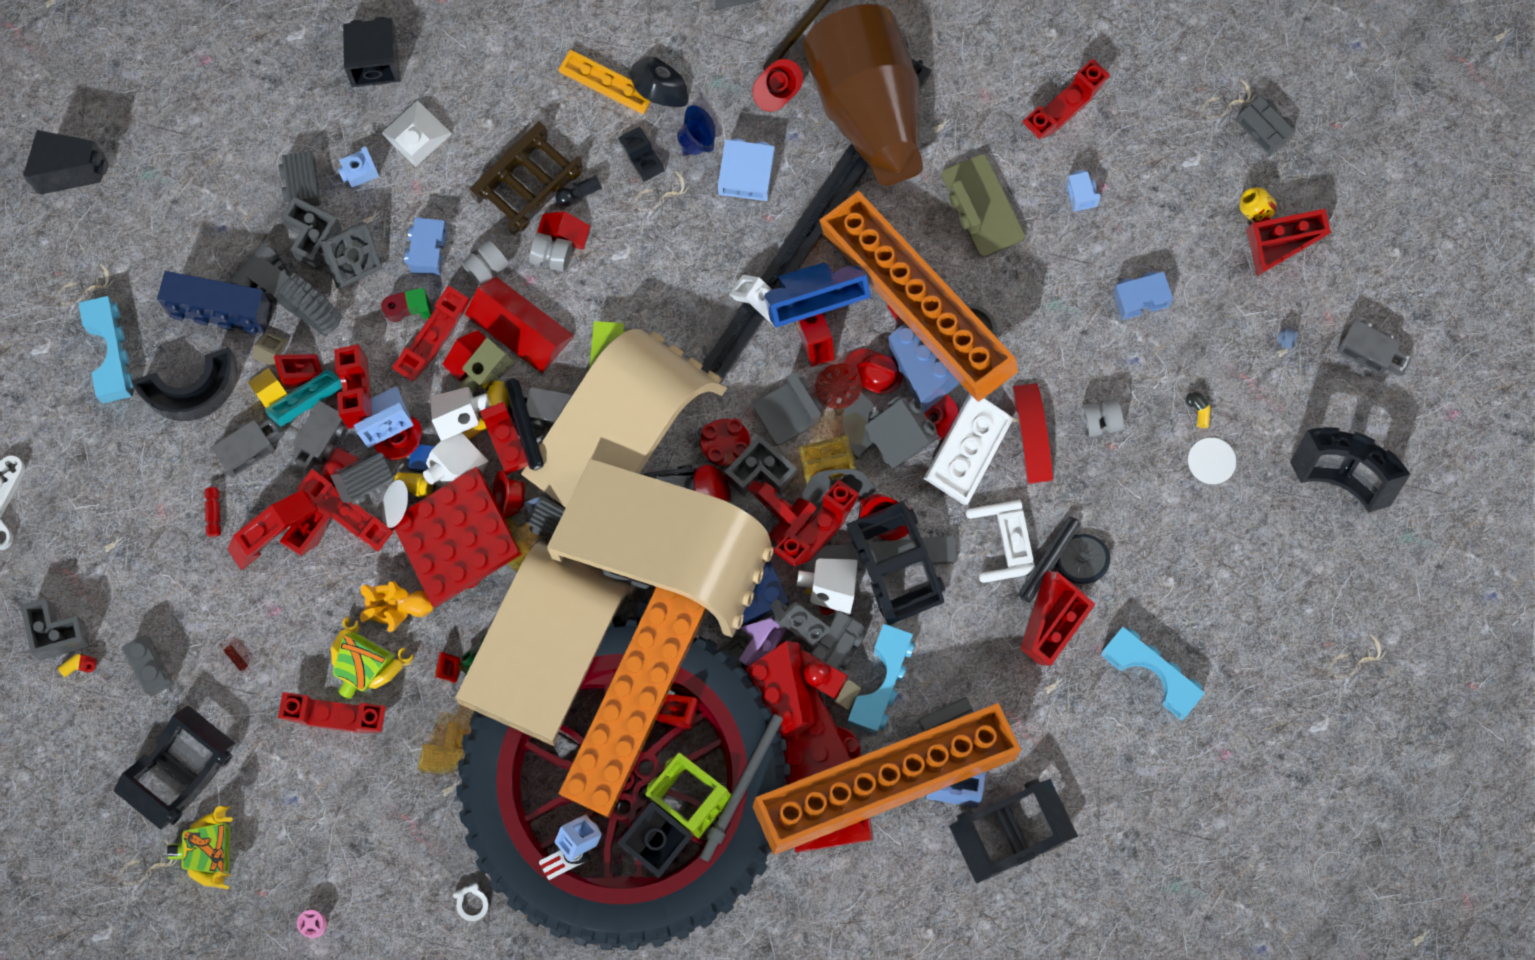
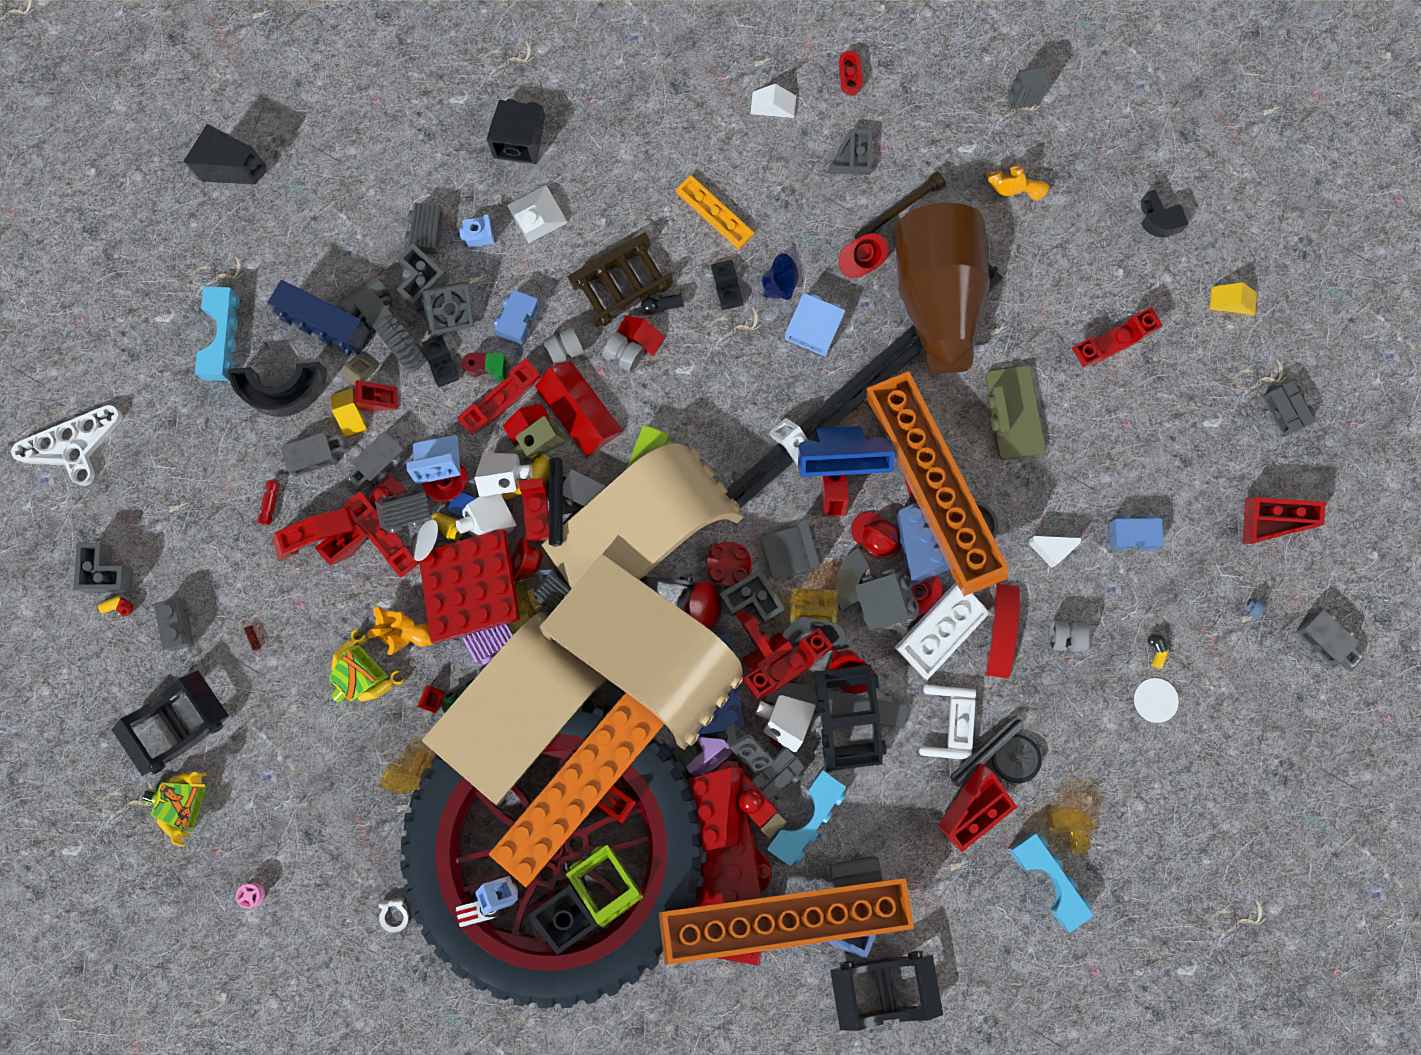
camera: 15 degrees right, 5 degrees up
teal plate [265,369,342,426] -> none
red slope [278,692,386,733] -> none
red arch [334,344,372,429] -> none
black piece [631,56,688,107] -> none
dark grey bar [699,714,783,862] -> none
clear red wheel [815,363,863,409] -> none
light blue brick [1066,170,1100,212] -> none
yellow head [1239,187,1277,223] -> none
black window [1290,427,1411,513] -> none
none -> black slope [421,335,460,388]
none -> lavender brick [463,623,515,665]
none -> white slope [1029,536,1081,568]
none -> clear yellow brick [1047,807,1094,856]
none -> yellow slope [1209,282,1257,315]

